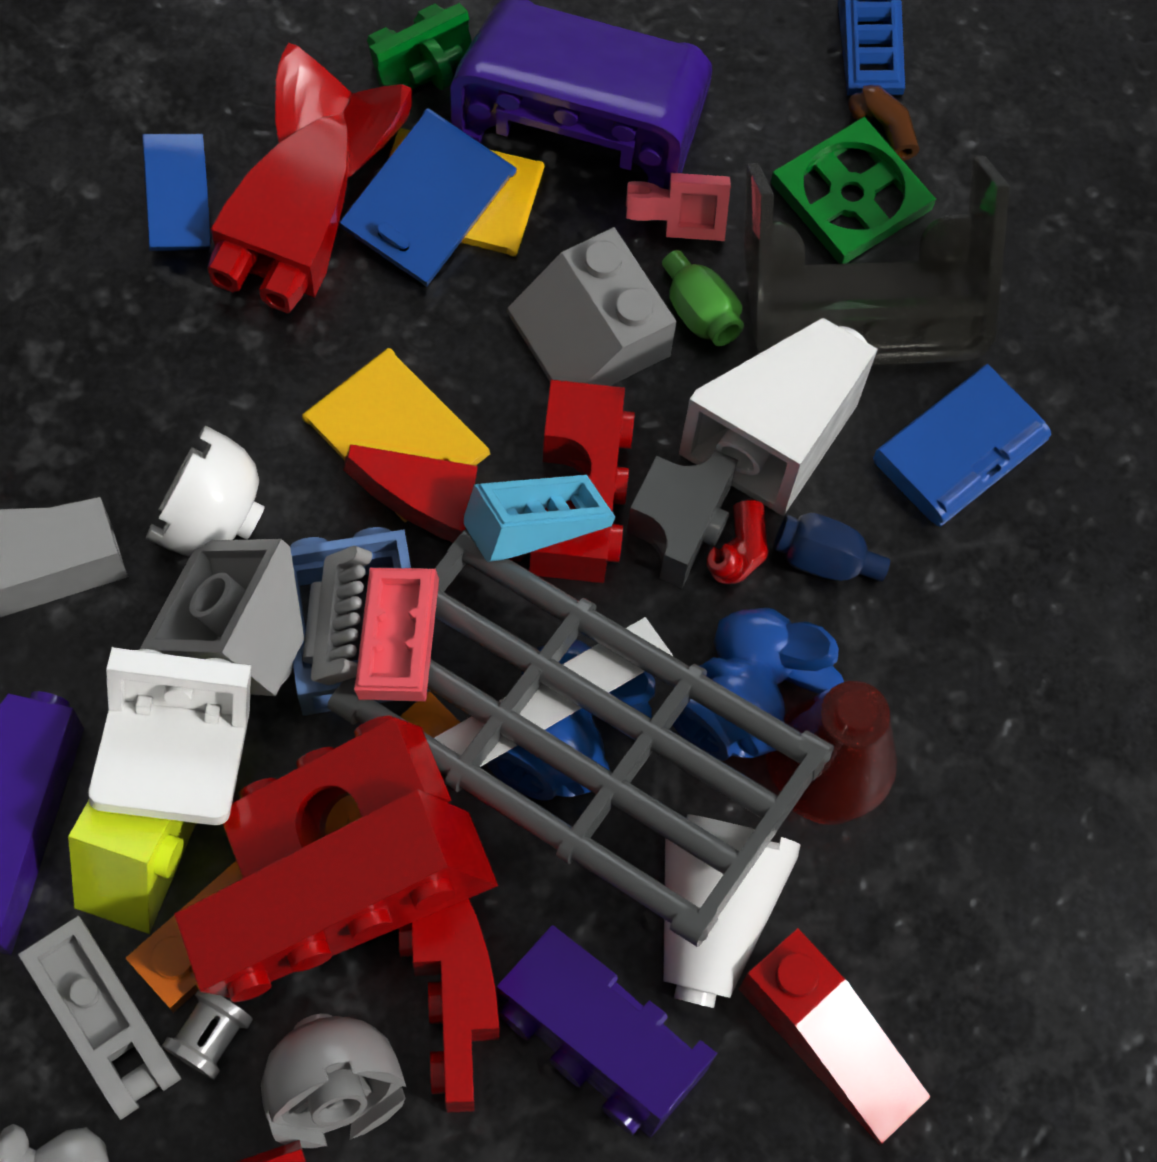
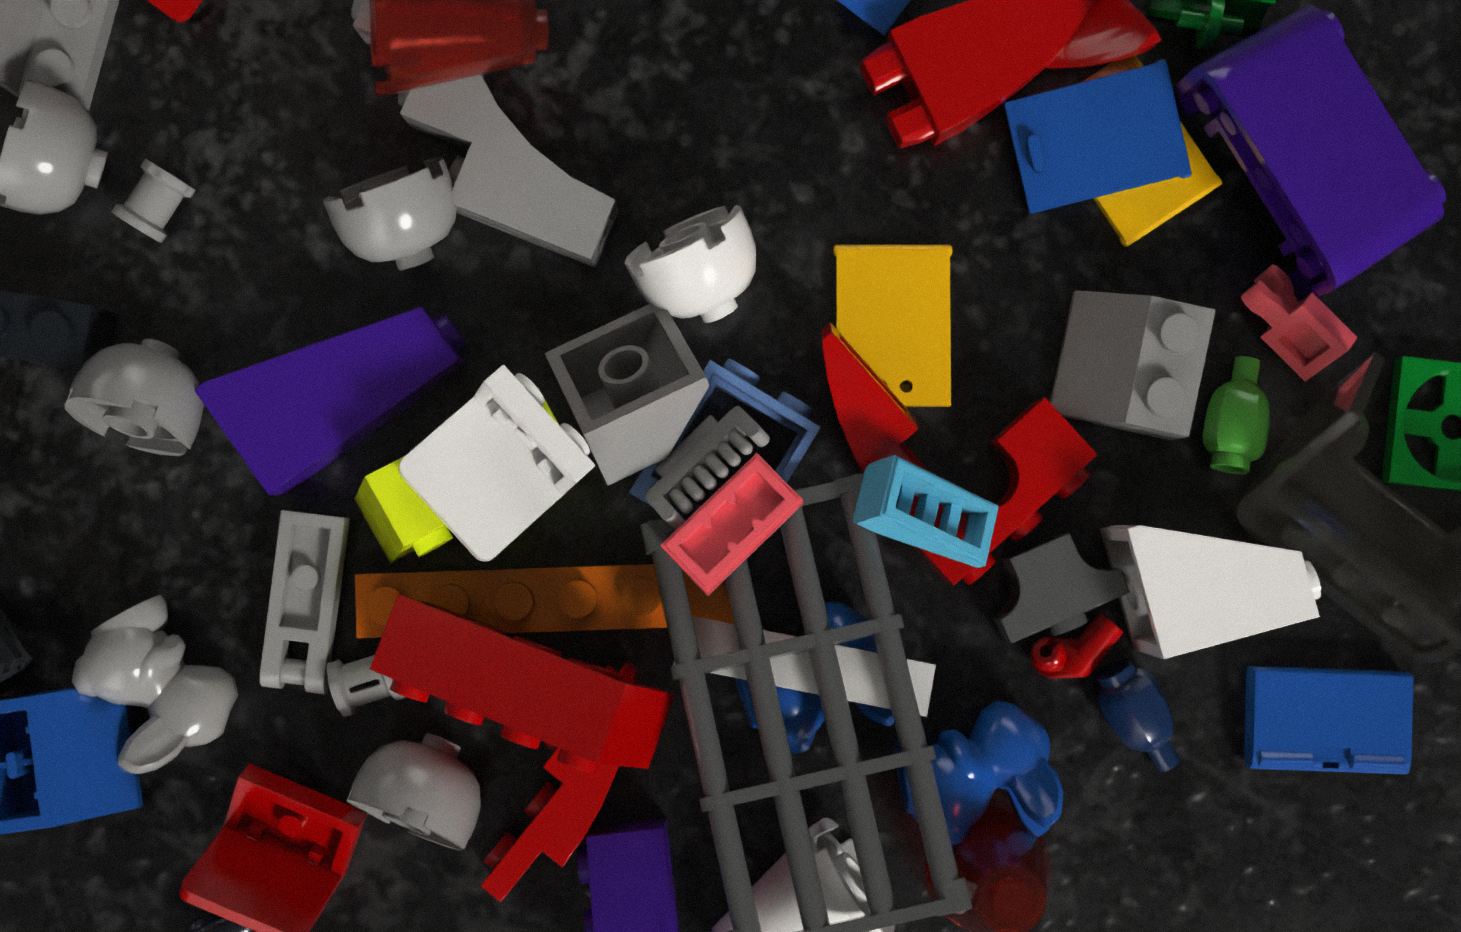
camera: 45 degrees right, 20 degrees up
red arch [223,715,452,878] -> none

